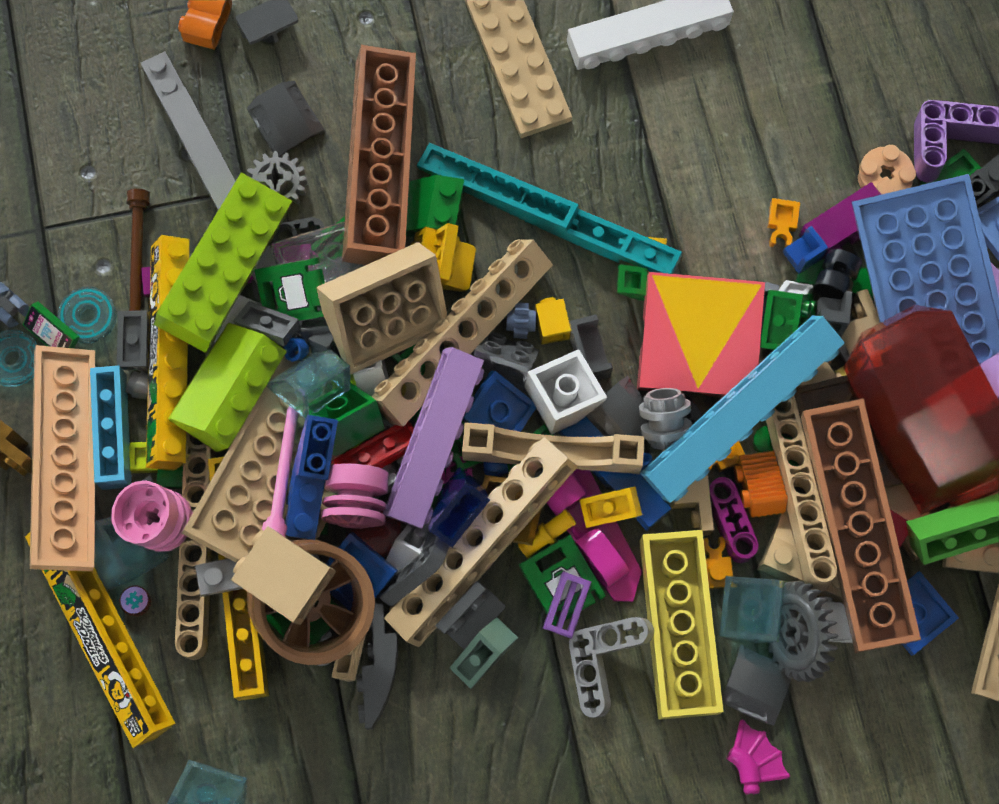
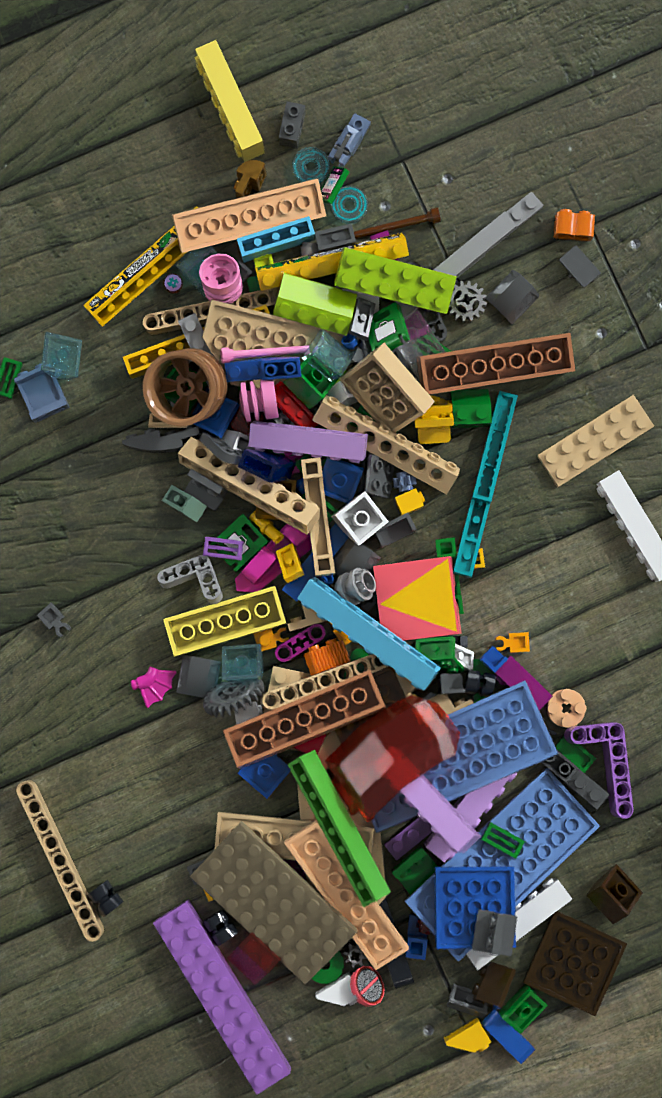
camera: 85 degrees right, 10 degrees up
tan panel [231,526,336,625] -> none

